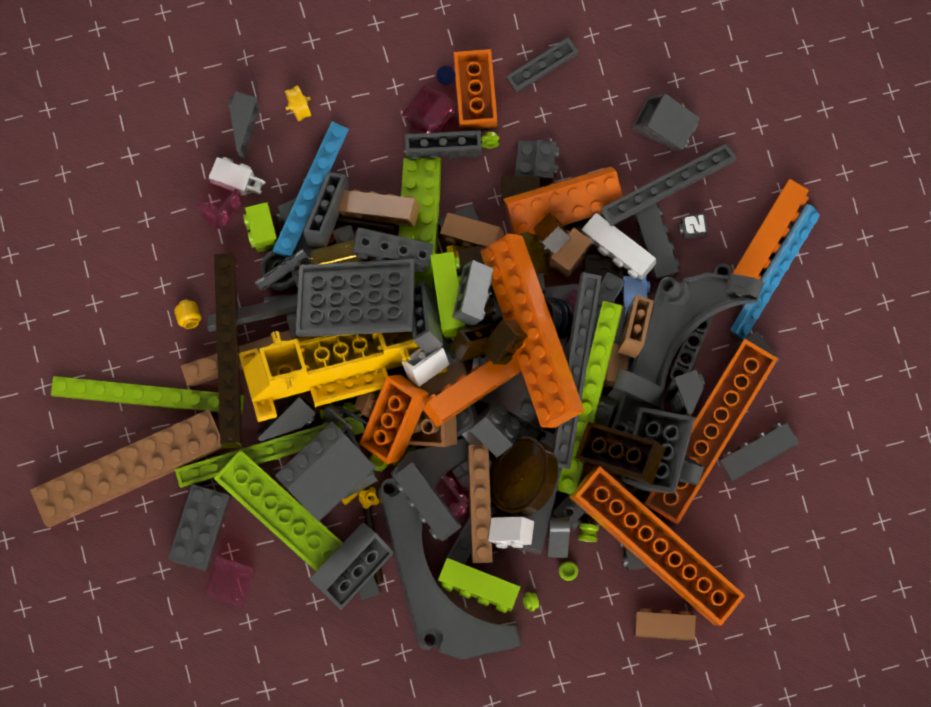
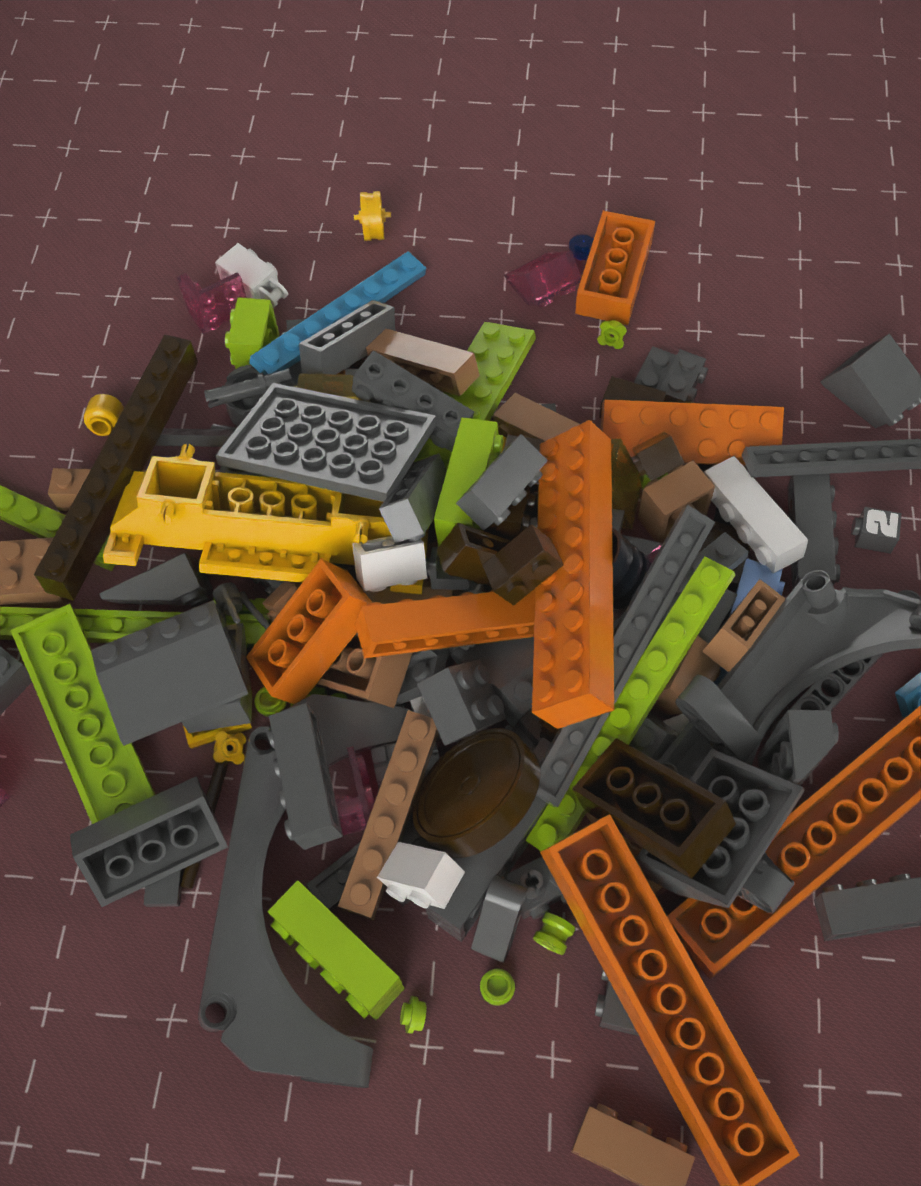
camera: 25 degrees right, 15 degrees down
dark grey slope [228,92,260,161] -> none
dark grey brick [405,131,482,160] -> none
dark grey plate [506,37,579,94] -> none

